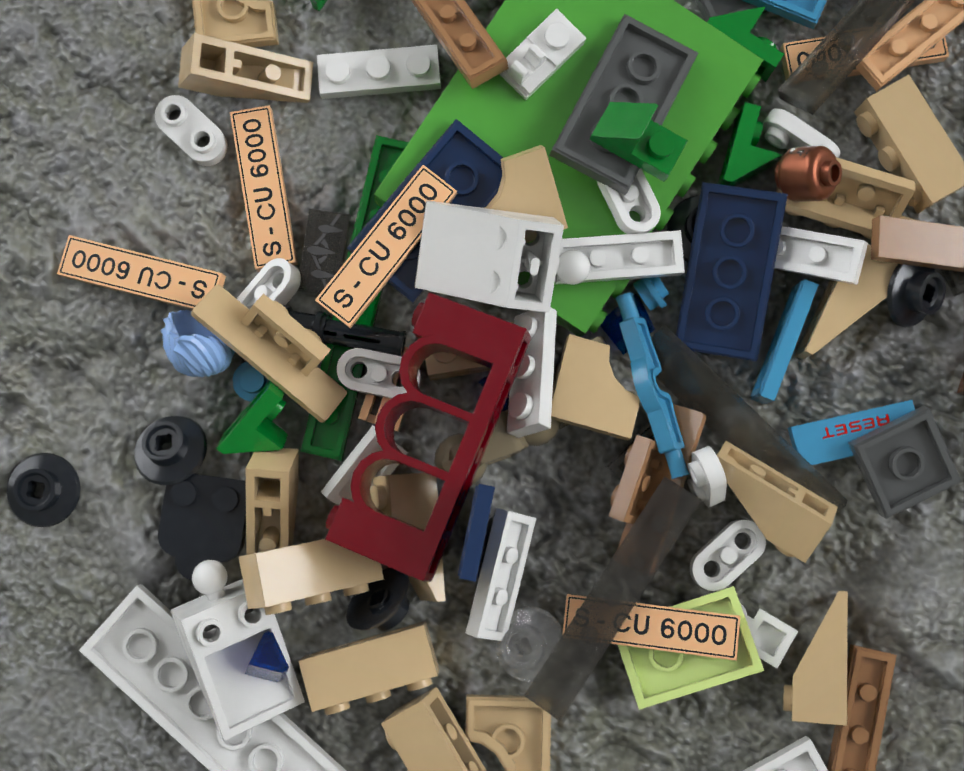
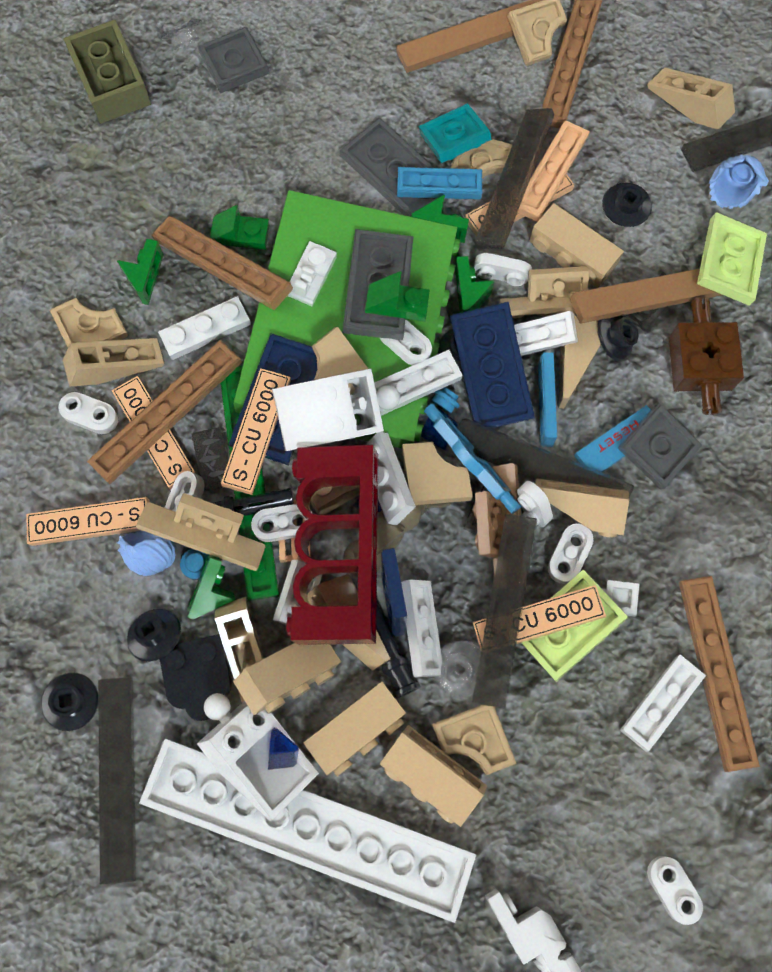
camera: 25 degrees left, 10 degrees down
black piece [346,568,410,631] -> none
copper head [774,146,842,202] -> none
tan slope [783,591,848,726] -> none
none -> medium nougat tile [87,340,242,484]
none -> clear smoke tile [98,677,136,884]
none -> black pin [376,601,421,699]

